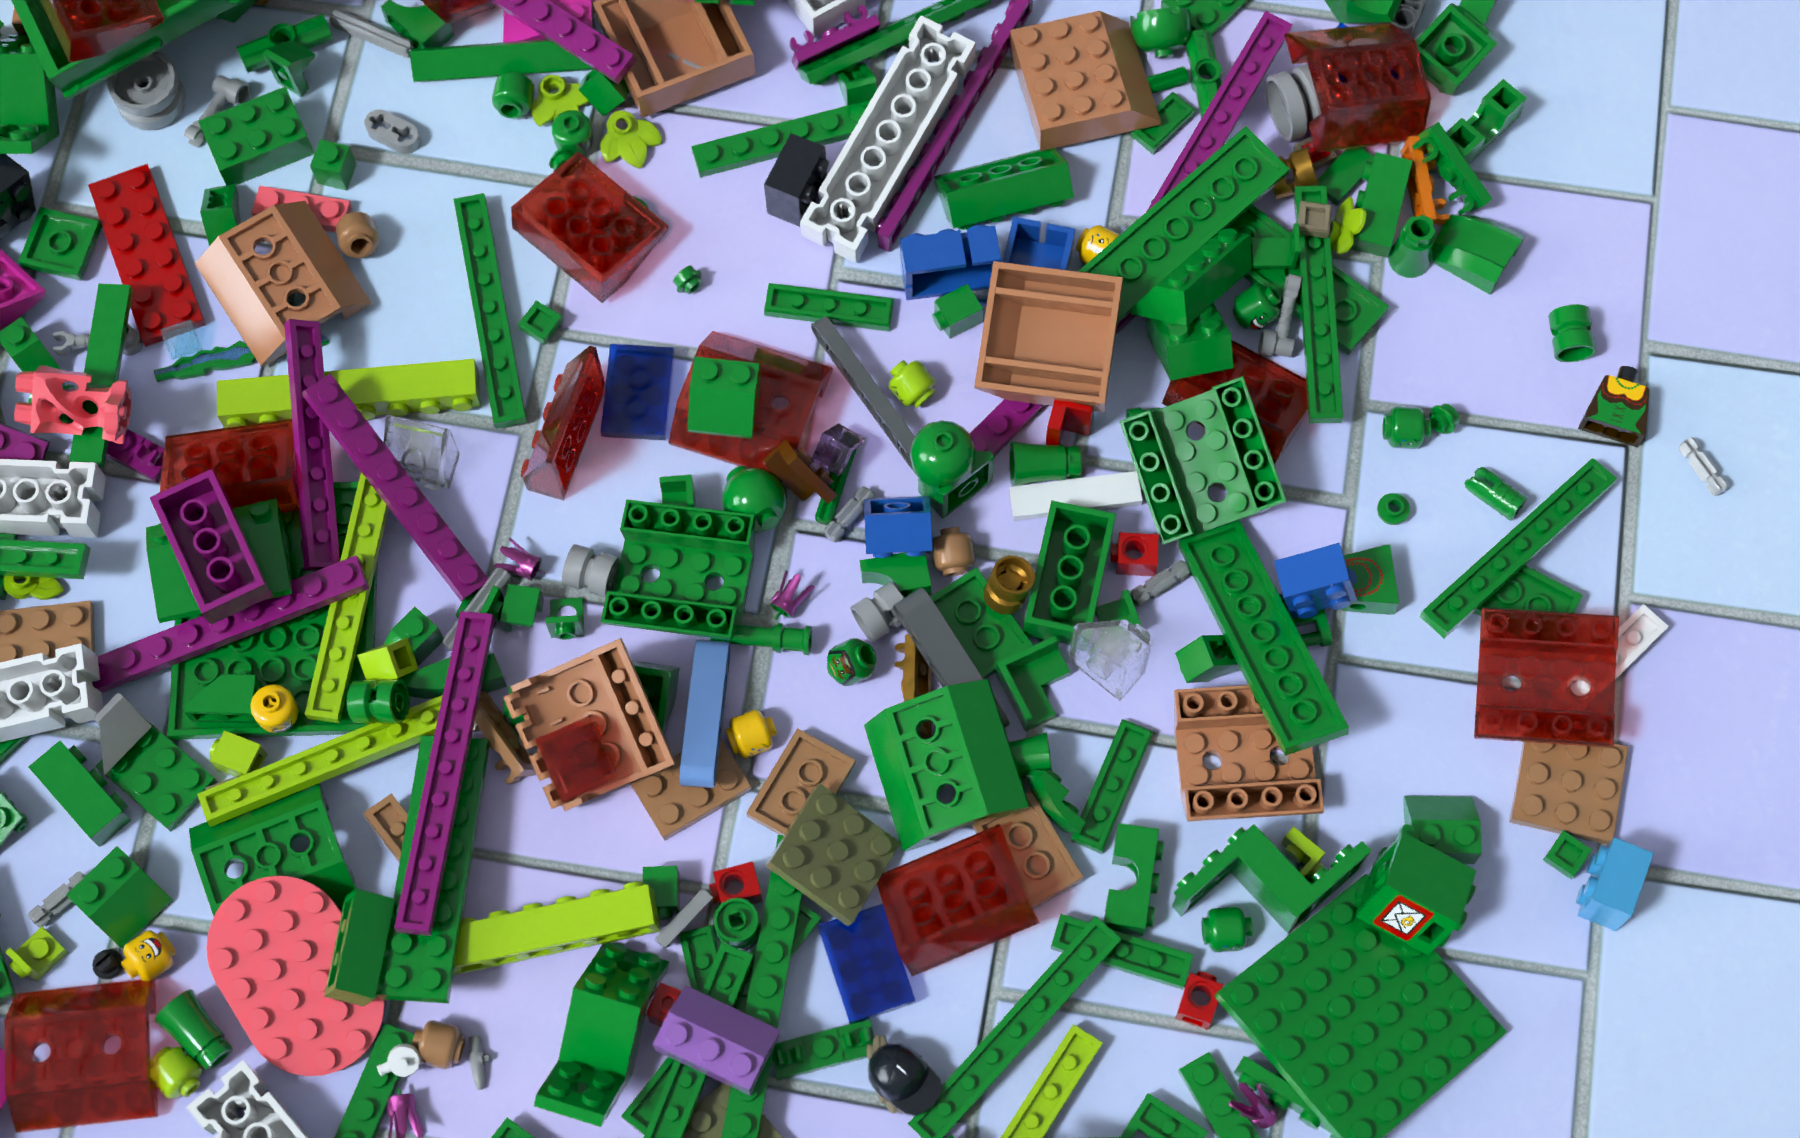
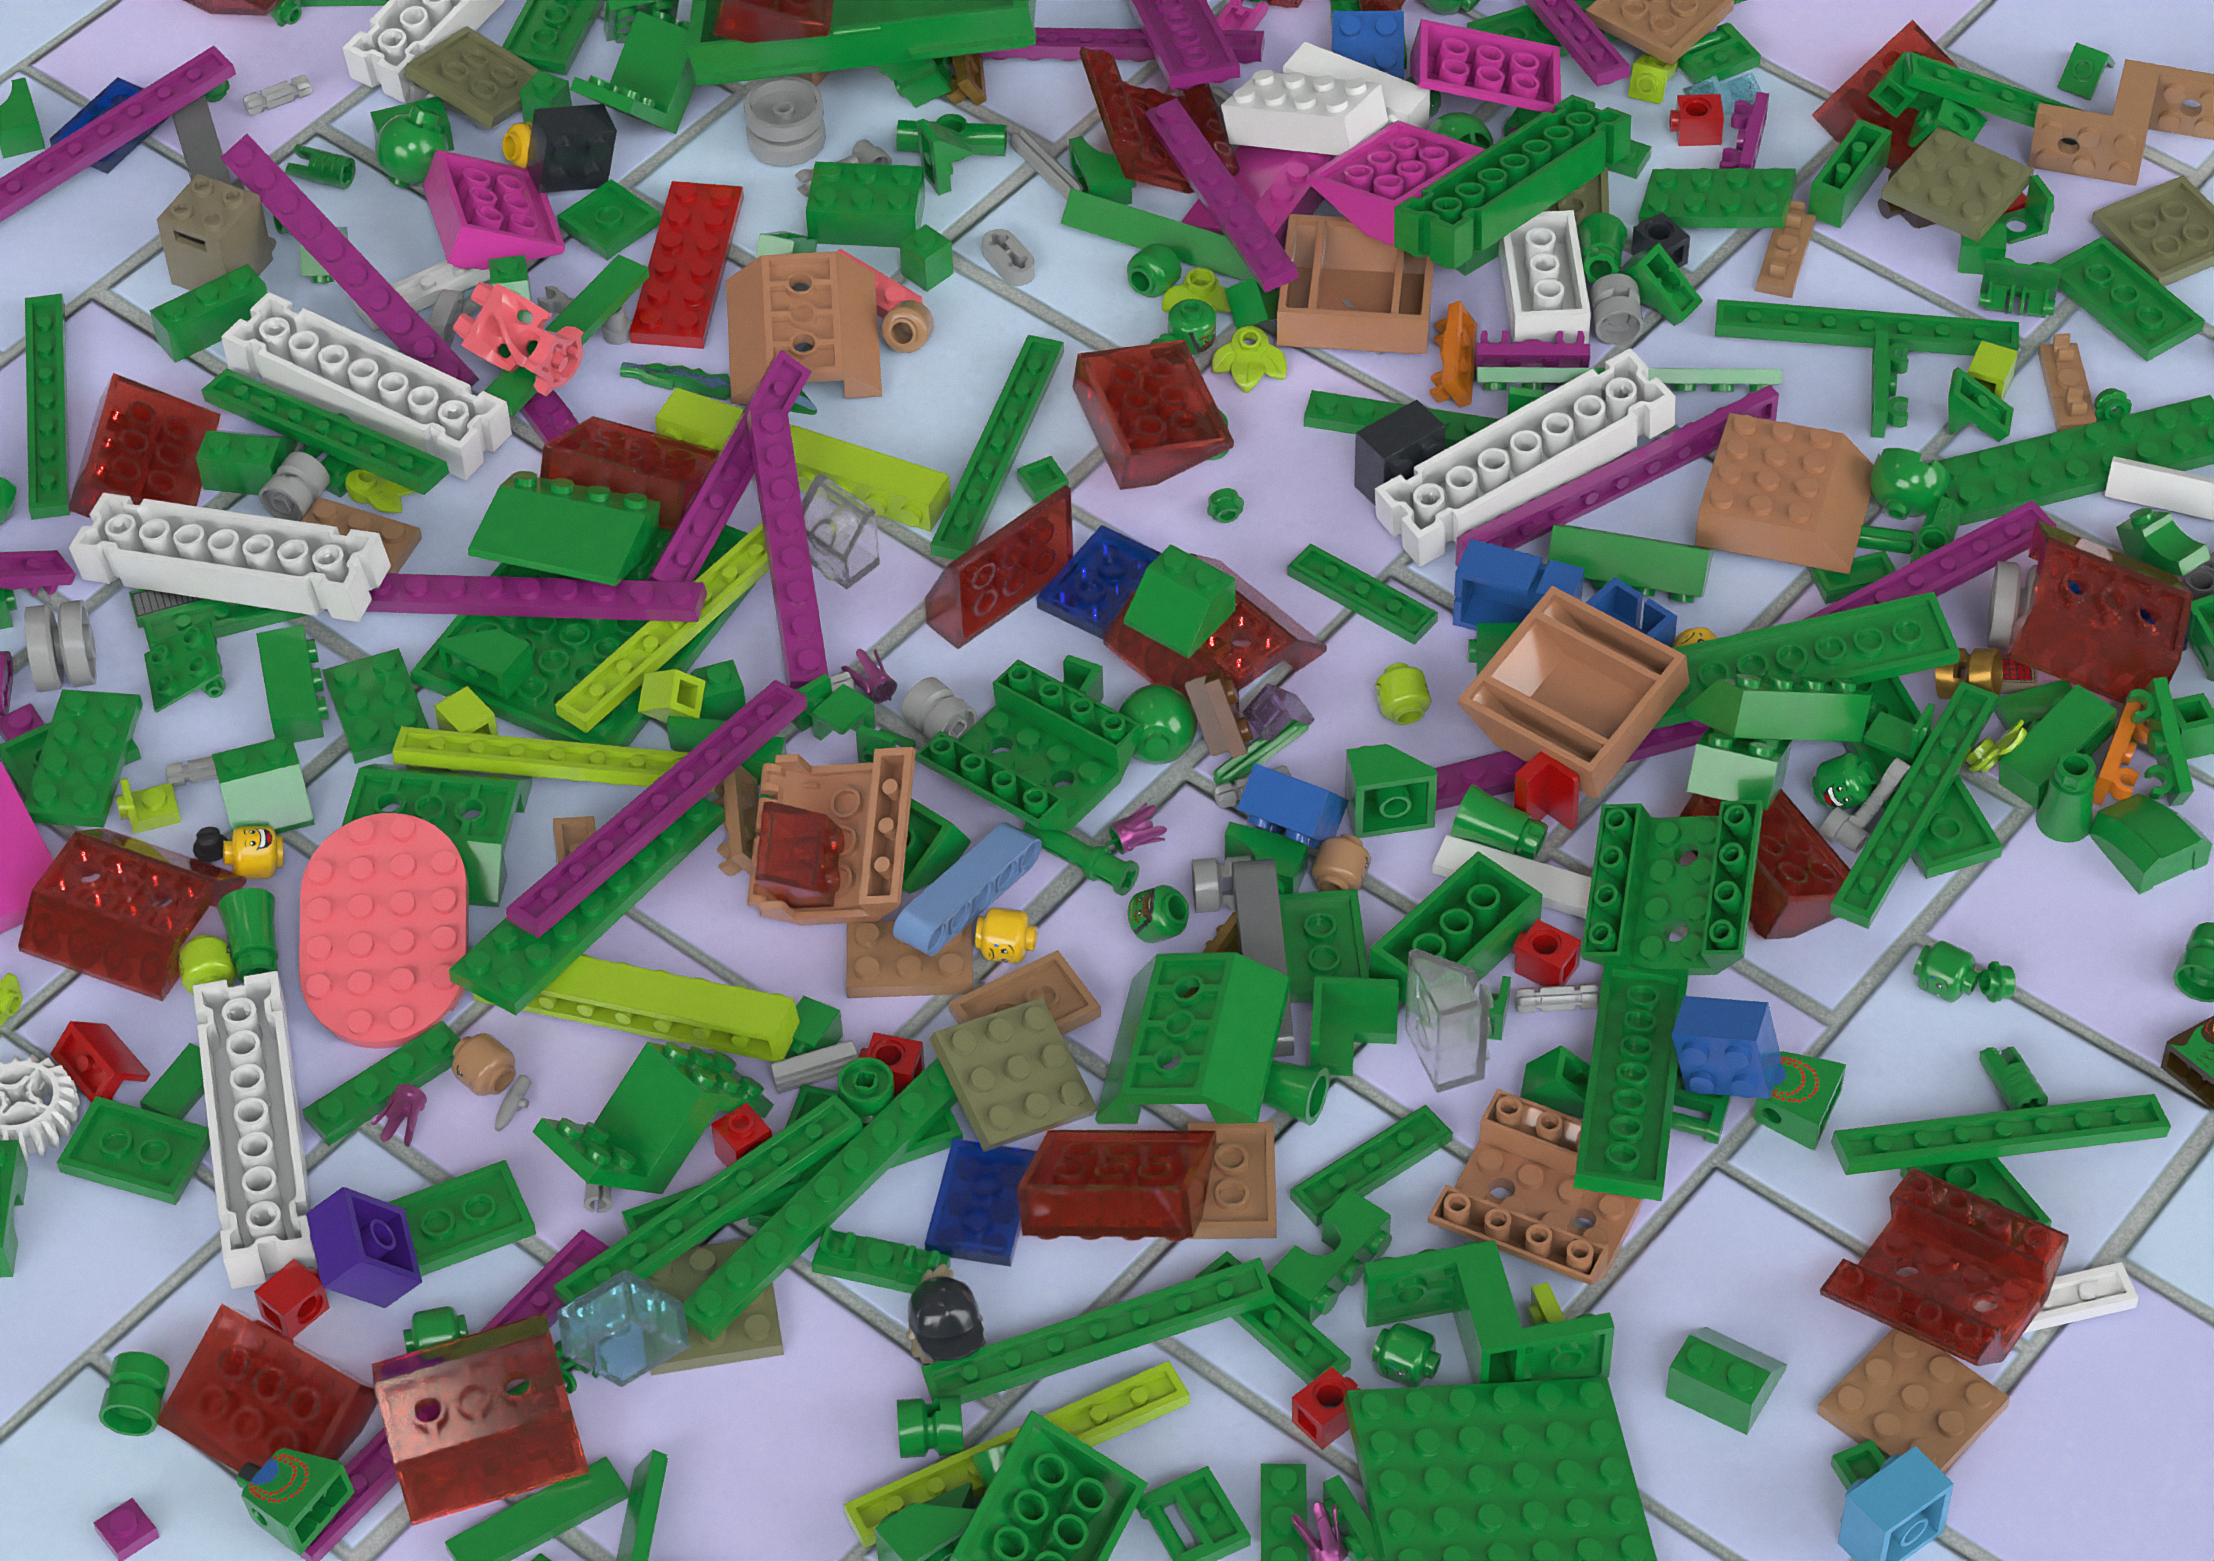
camera: 30 degrees right, 20 degrees down
light grey slope [94,692,152,775] -> none
magenta brick [149,469,273,625] -> none
clear light blue tile [160,319,203,360] -> none
yellow head [250,684,299,733] -> none
green brick [324,888,396,1006] -> none
green wheel [347,680,410,724] -> none
white piece [377,1044,421,1077] -> none
medium lavender slope [653,986,781,1096] -> none
dark grey beam [811,316,915,470] -> none
green cylinder [910,420,976,488] -> none
pearl gold wheel [983,555,1035,615] -> none
green slope [1026,769,1086,833] -> none
dark tan tile [1297,201,1332,238] -> none
green container [1355,824,1476,955] -> none
green plate [1377,493,1410,525] -> none
none -> orange plate [1429,300,1478,408]

